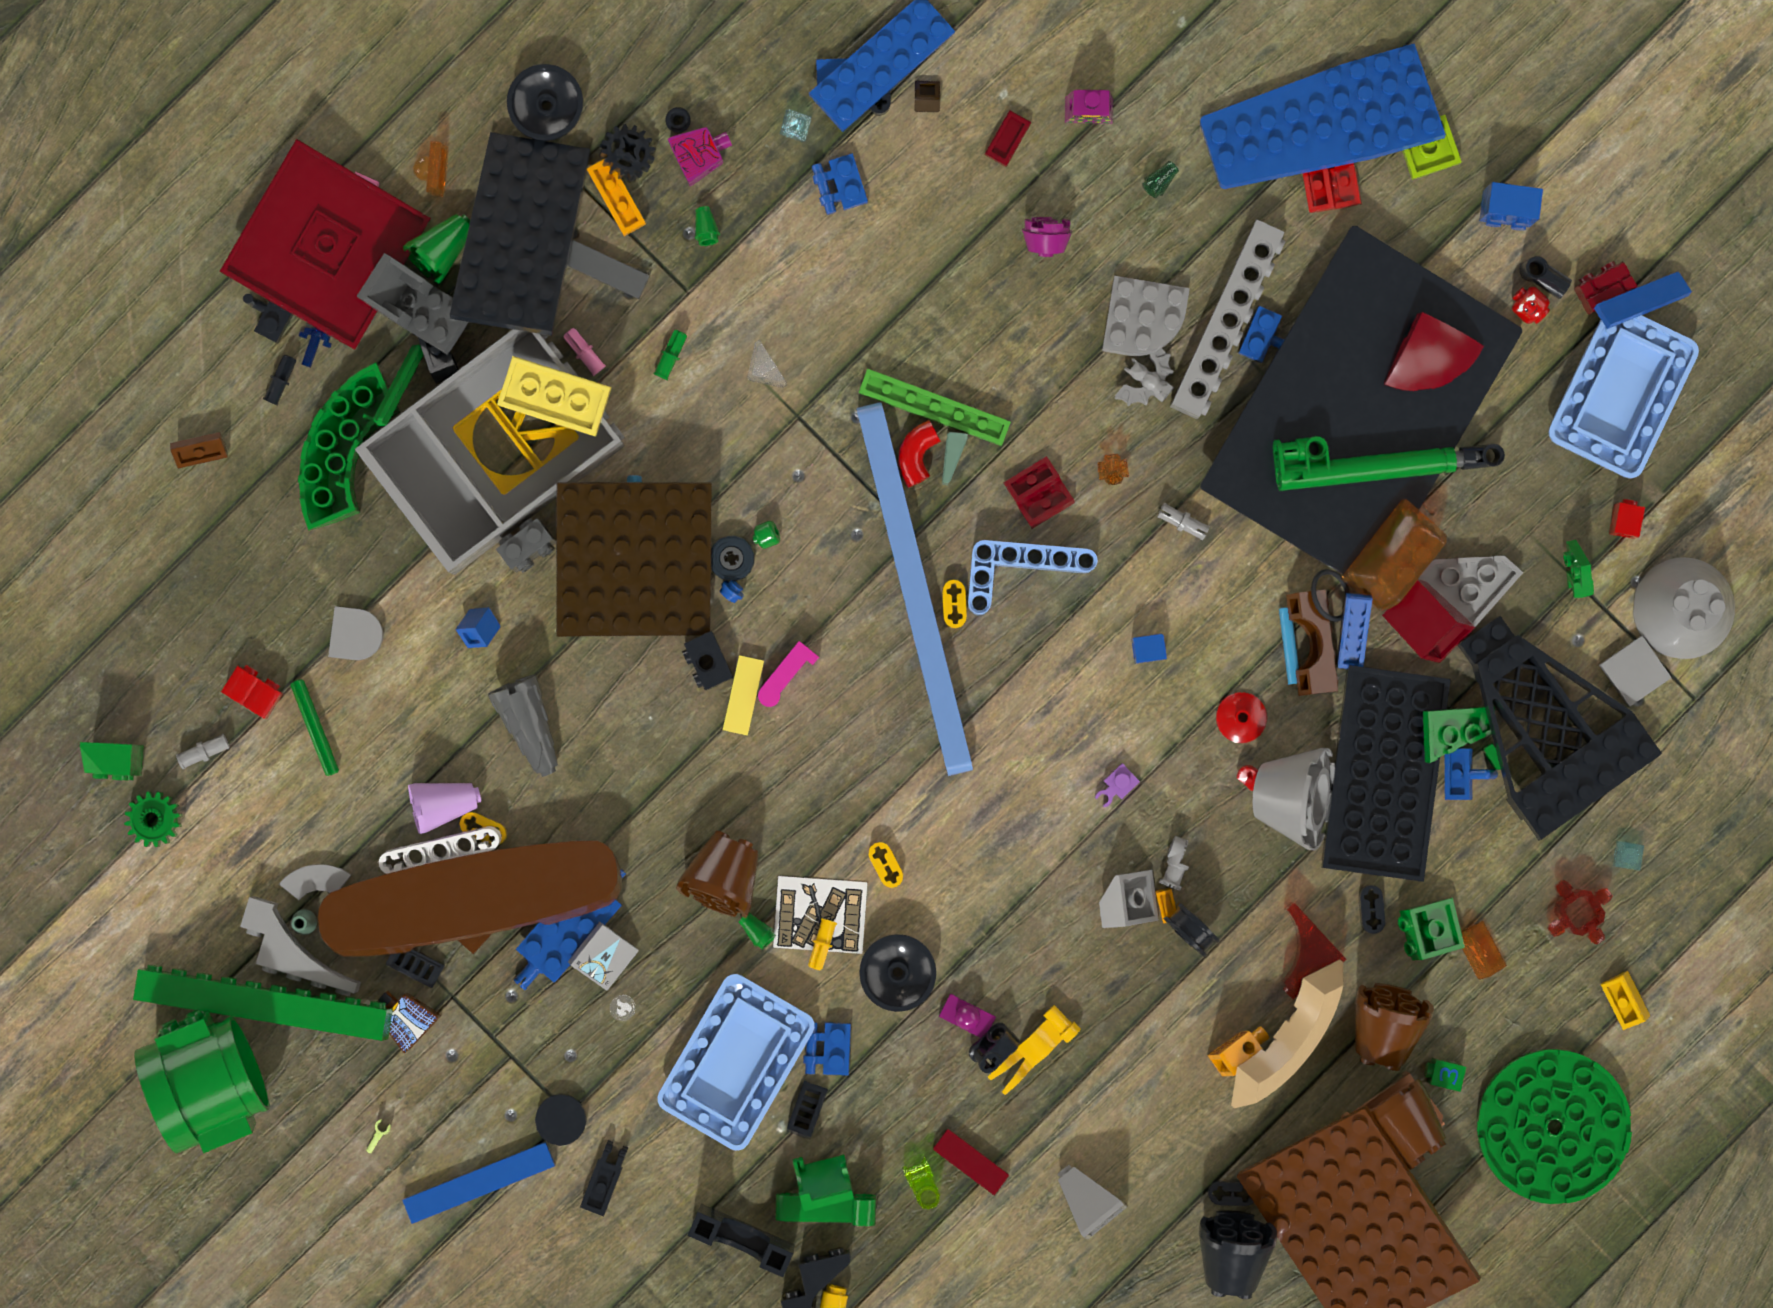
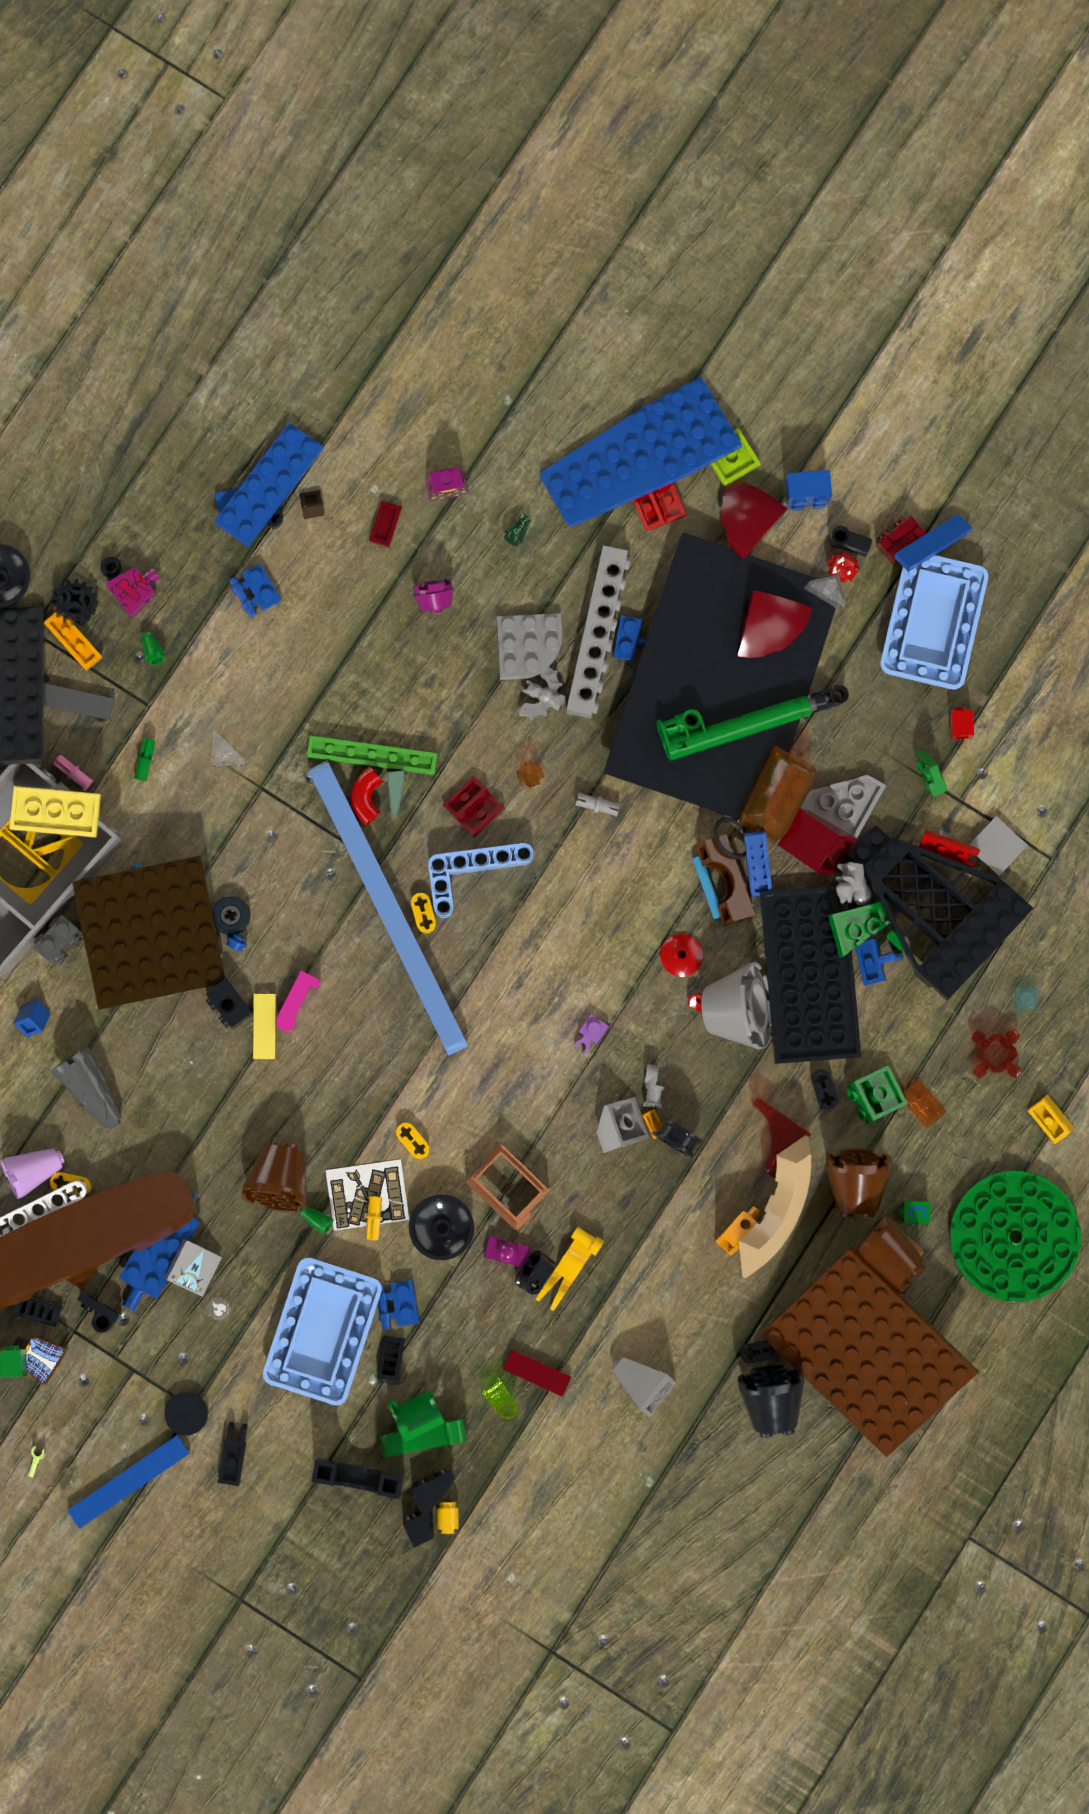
camera: 10 degrees left, 5 degrees down
green piece [752,521,780,549] -> none
clear light blue tile [780,109,812,142] -> none
blue panel [1131,634,1167,664] -> none
light grey cone [1633,557,1735,659] -> none
none -> black plate [77,1292,121,1333]
none -> nougat piece [466,1145,549,1230]
none -> dark red brick [719,479,788,559]
none -> clear slope [804,574,846,610]
none -> light grey animal [836,862,872,907]
none -> red hinge [919,830,980,868]

